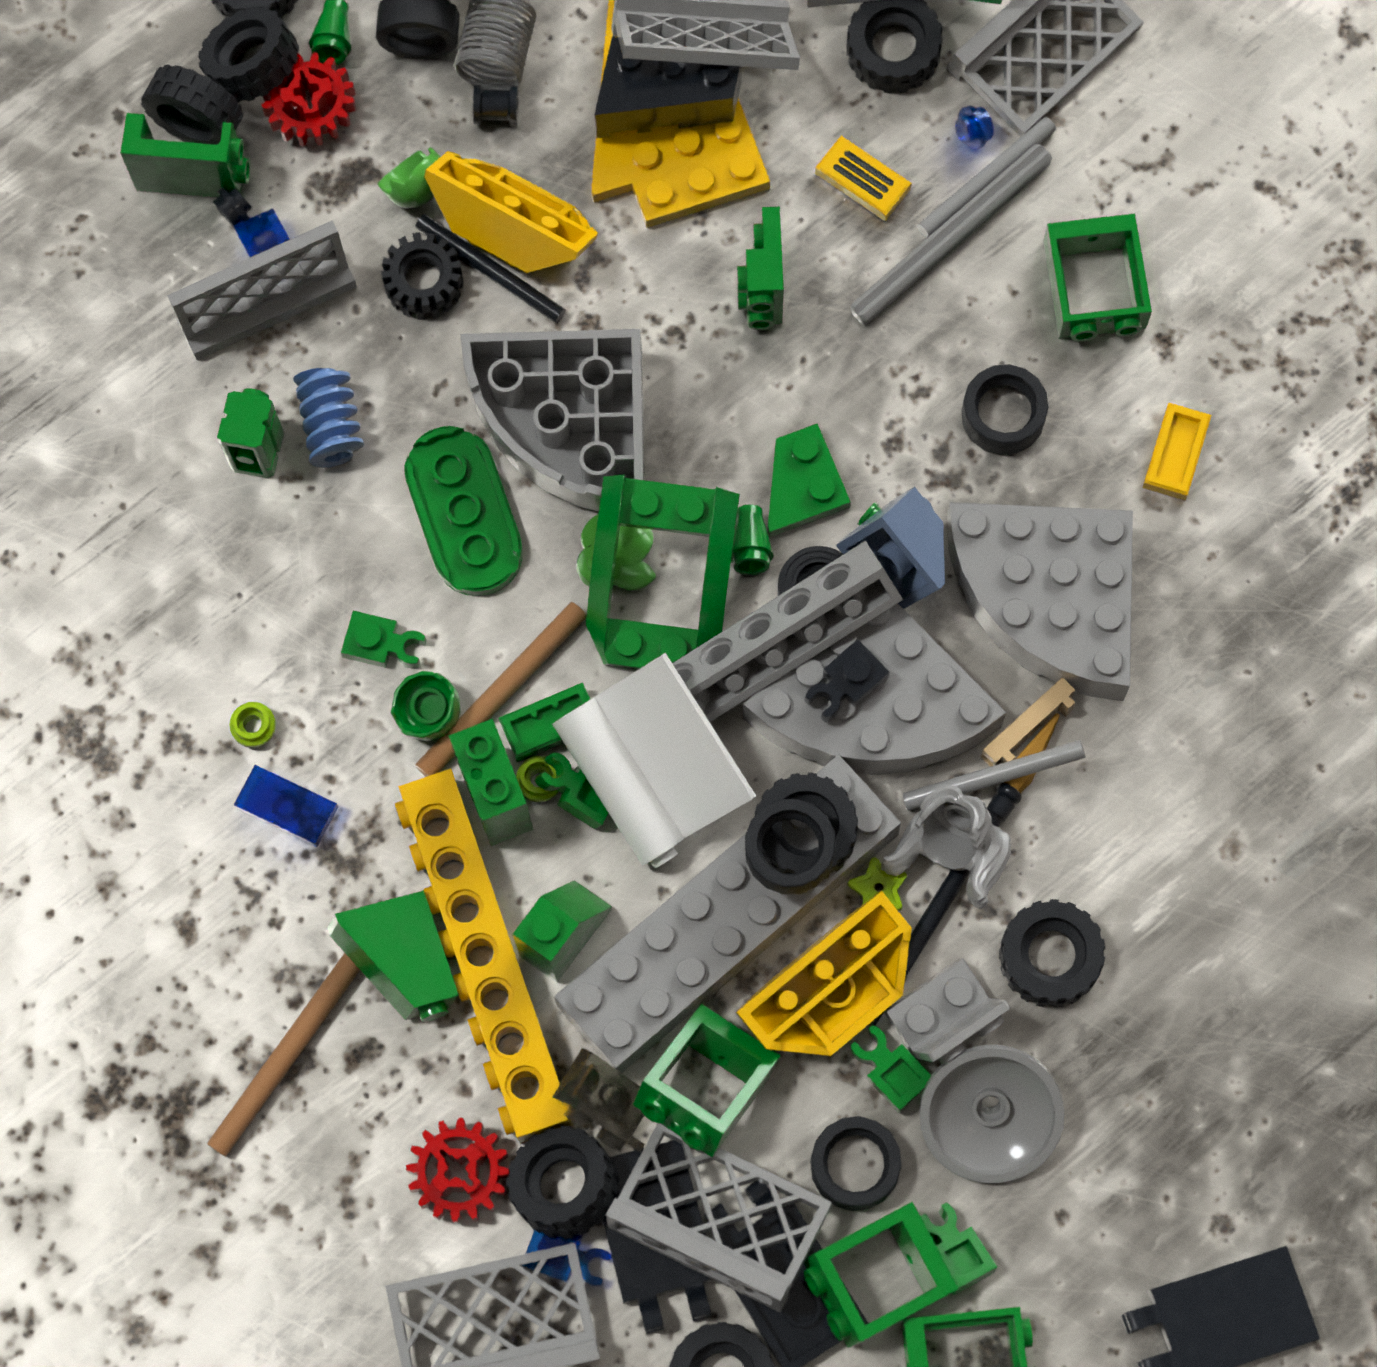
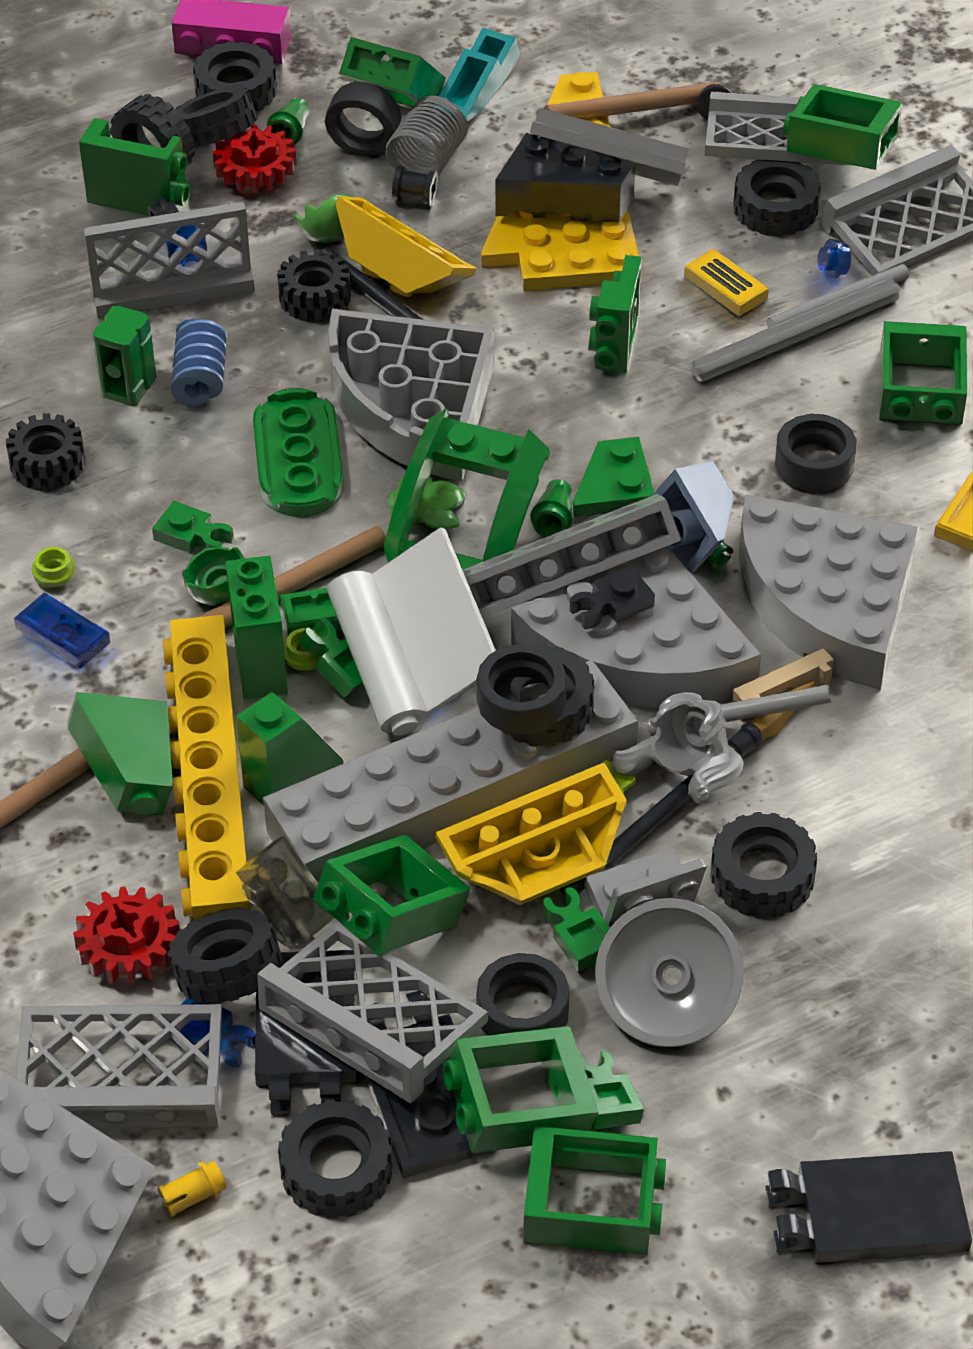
camera: 10 degrees right, 25 degrees down
none -> black tyre [6,413,86,491]

